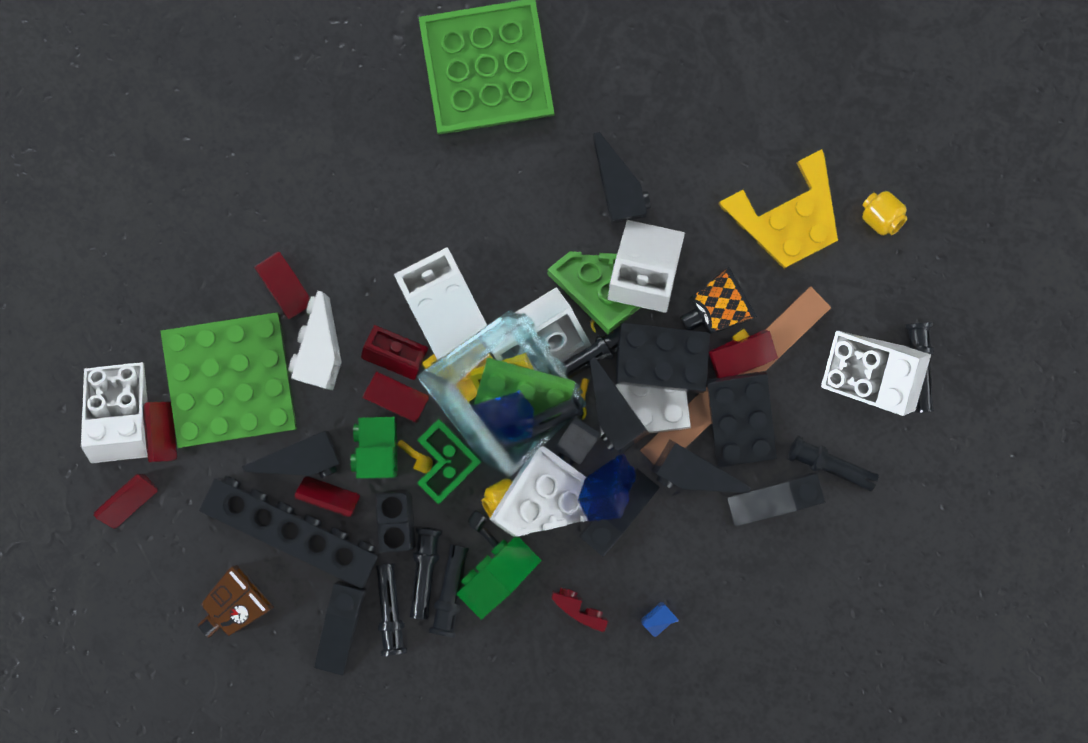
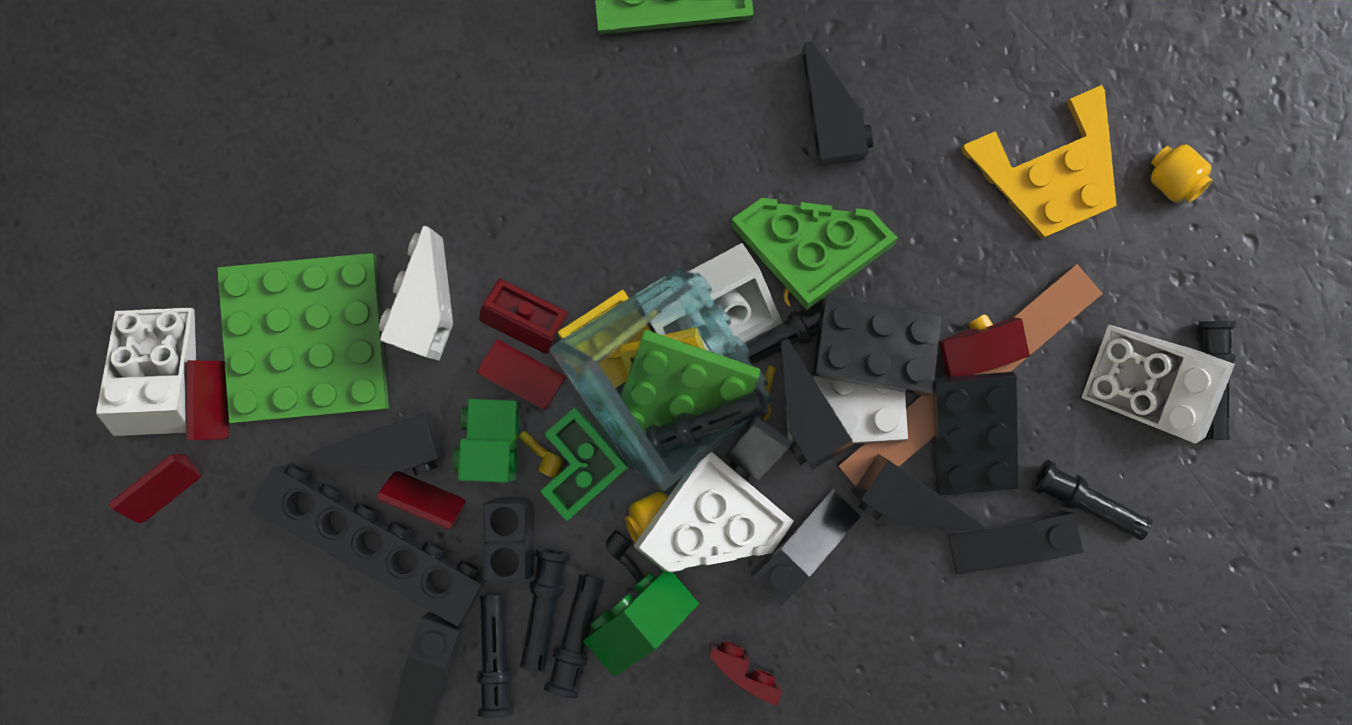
camera: 10 degrees right, 0 degrees up
reddish brown torso [197,565,274,638] -> none
dark red slope [254,251,310,319] -> none
white slope [394,247,491,360] -> none
clear blue slope [466,391,534,445] -> none
clear blue slope [577,454,636,521] -> none
white slope [608,220,685,313] -> none
blue slope [641,602,679,637] -> none
torso [680,267,757,334] -> none

